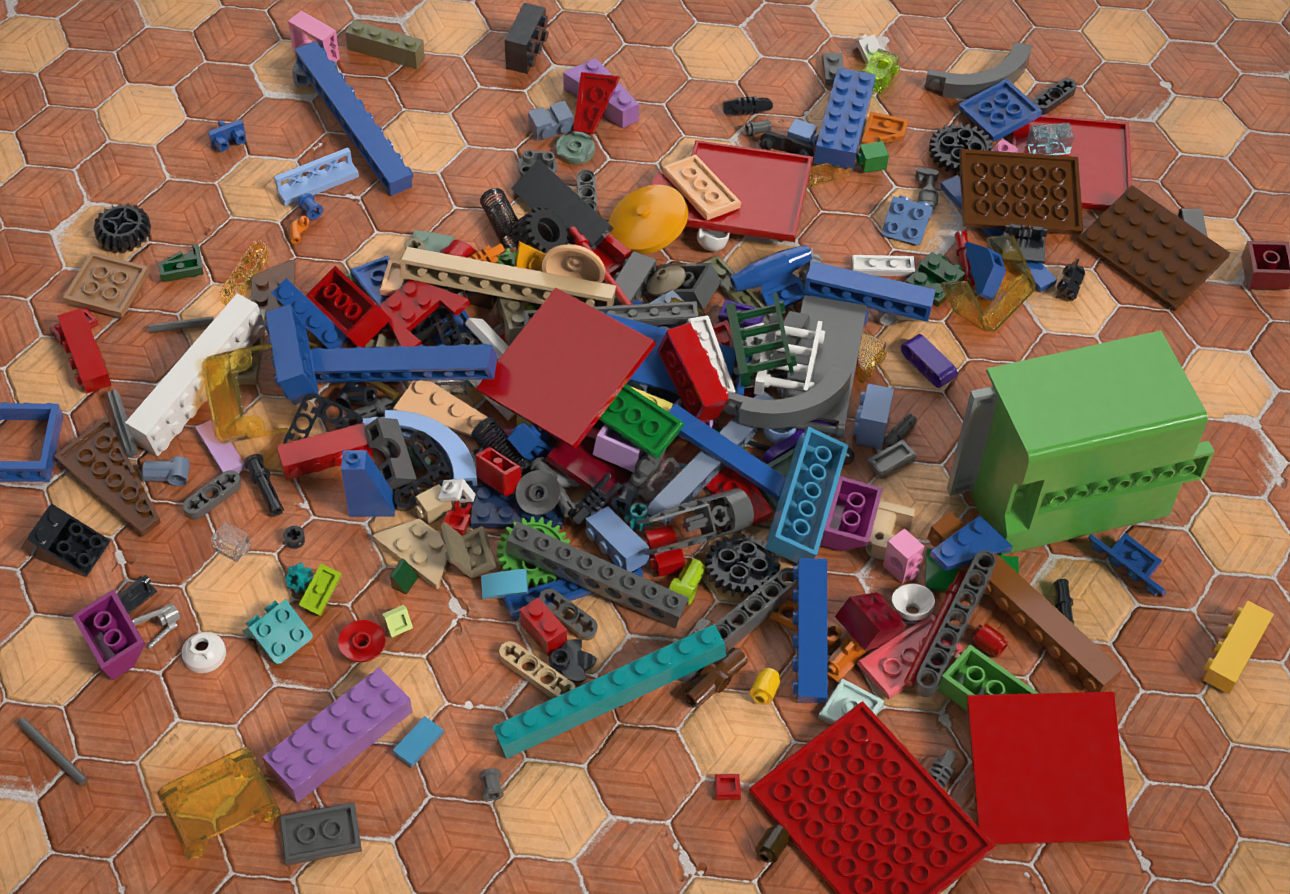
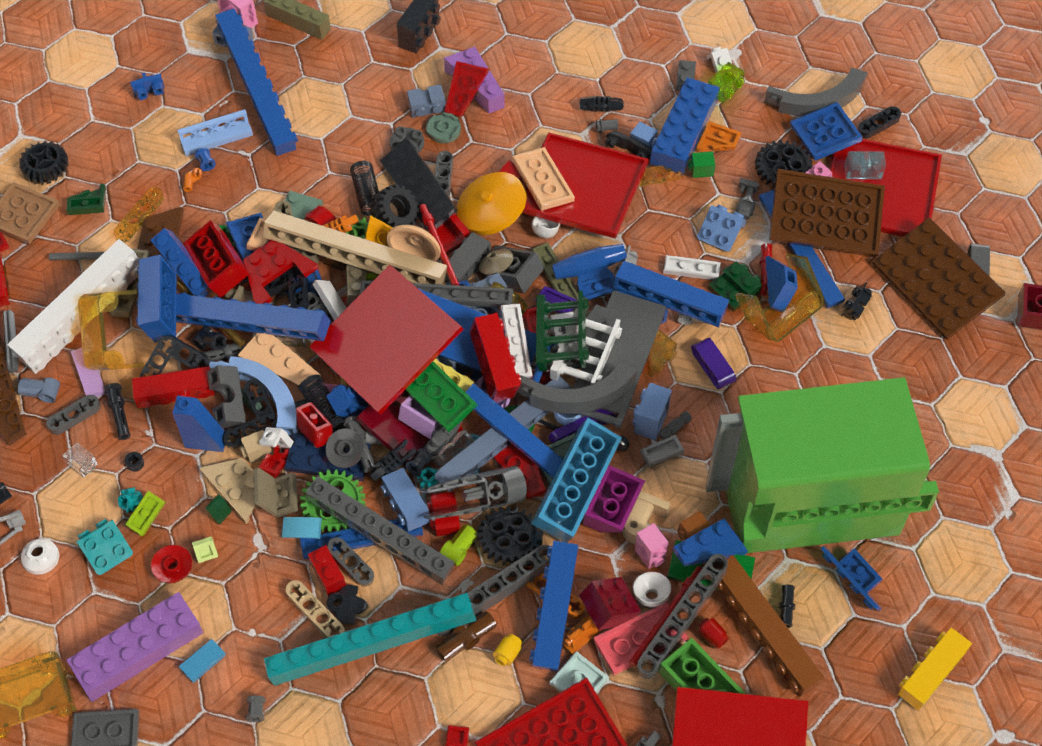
camera: 10 degrees right, 5 degrees up
black hinge [1003,223,1047,263] -> none

